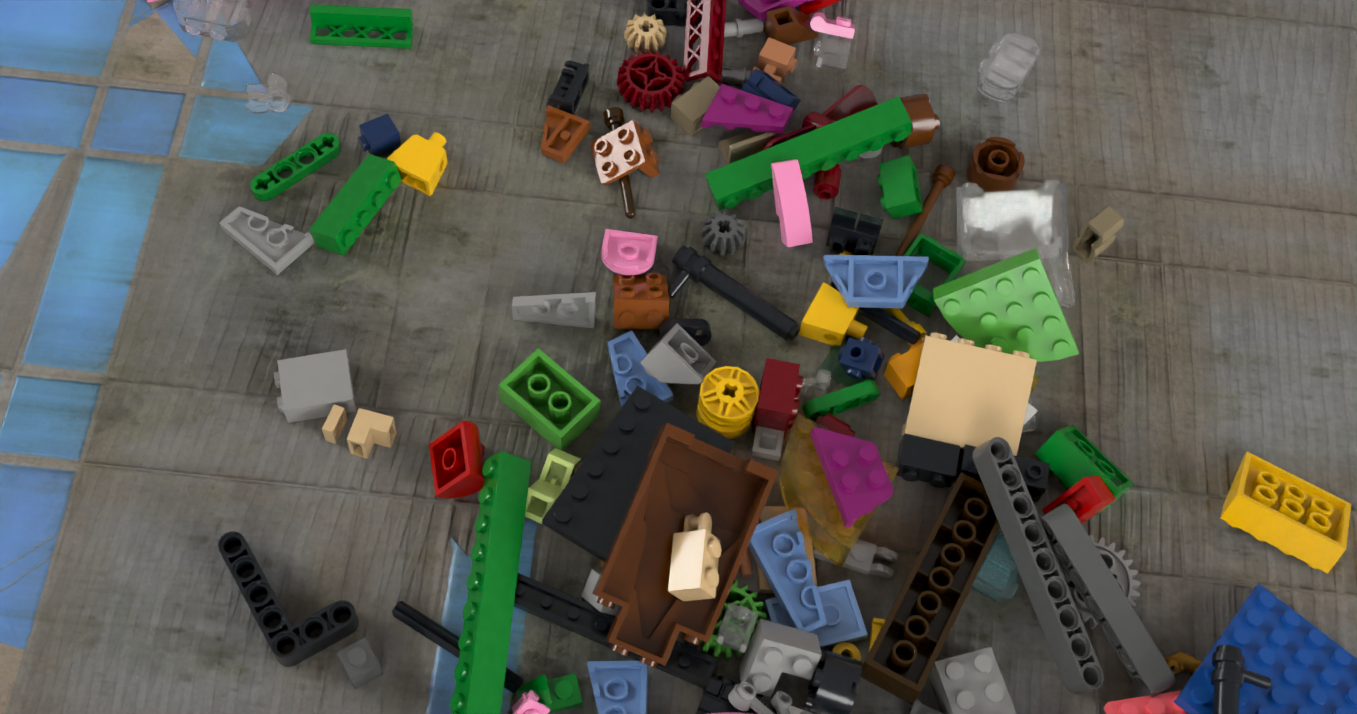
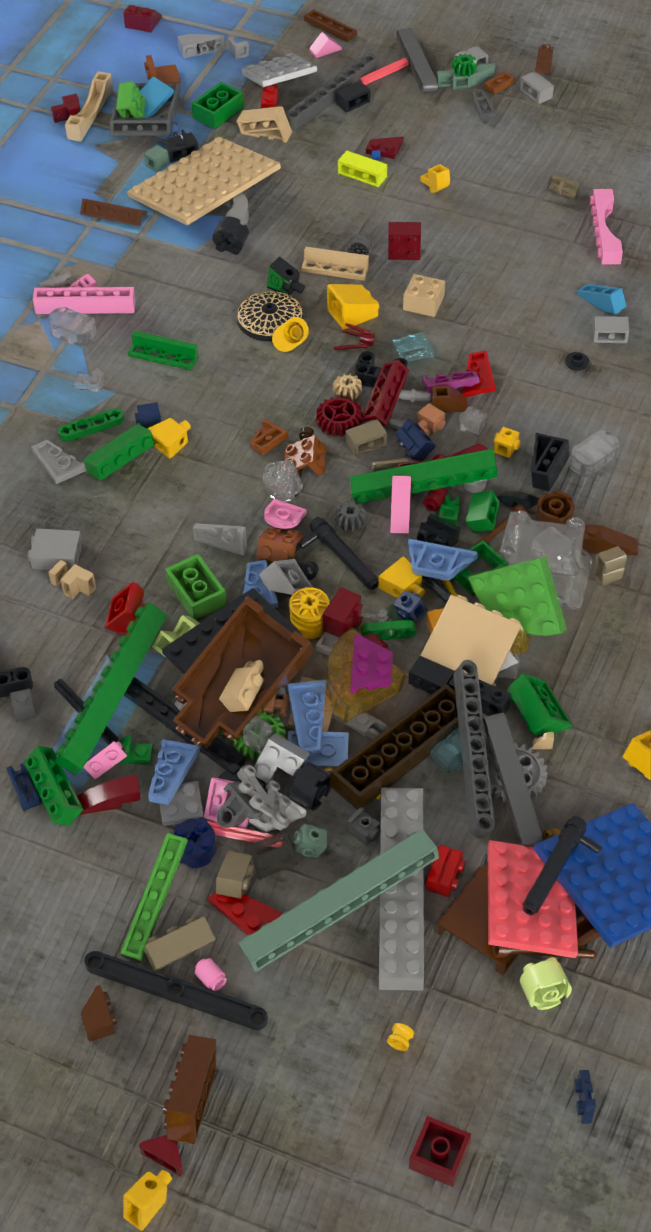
camera: 25 degrees right, 10 degrees down
black hinge [546,61,590,115] -> none
magenta wing [701,84,793,133] -> none
bright pink plate [810,12,855,39] -> none
reddish brown brick [890,94,940,149] -> none
red panel [1042,476,1116,524] -> none
none -> clear brick [262,460,303,502]
none -> green plate [439,495,460,525]
none -> yellow brick [494,427,521,458]
none -> black slope [497,491,539,509]
none -> black wedge [531,433,570,491]
none -> tan tile [532,732,554,749]
none -> reddish brown slope [581,525,638,555]

